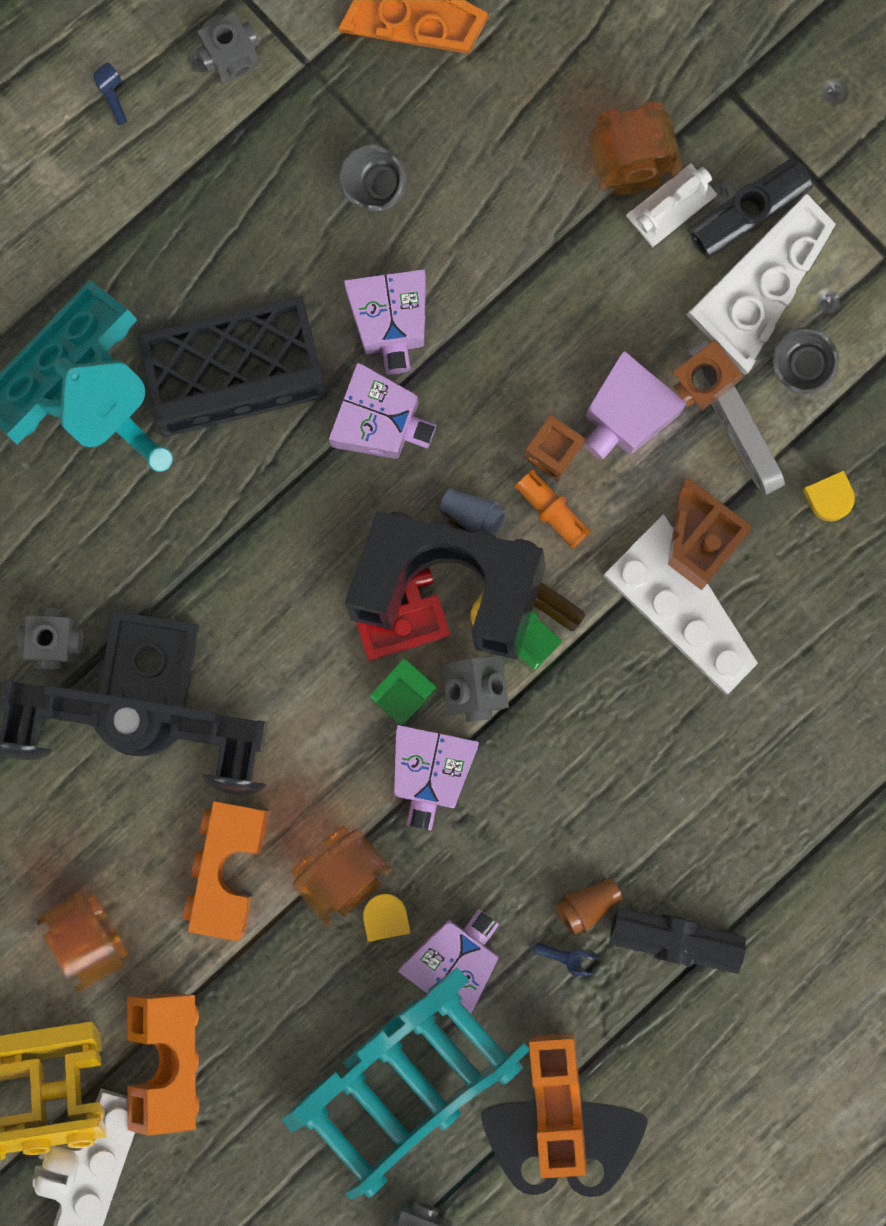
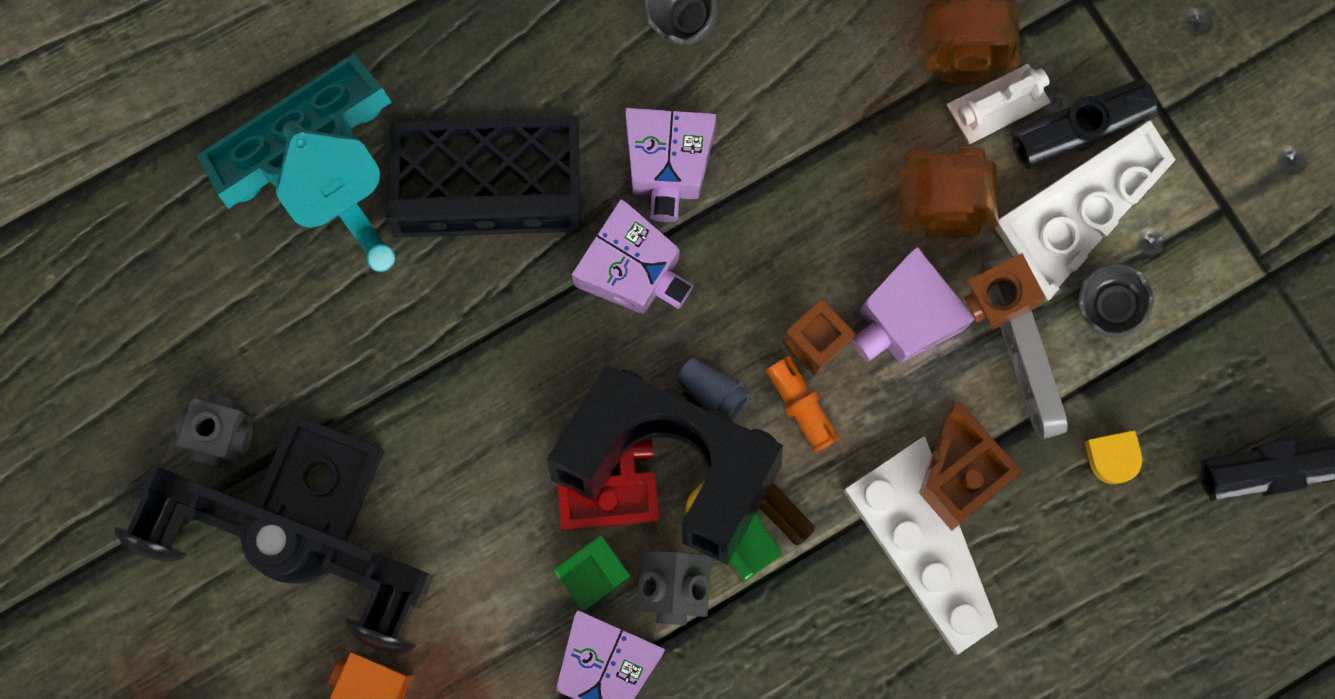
camera: 10 degrees right, 5 degrees down
none -> clear orange brick [900,147,998,238]

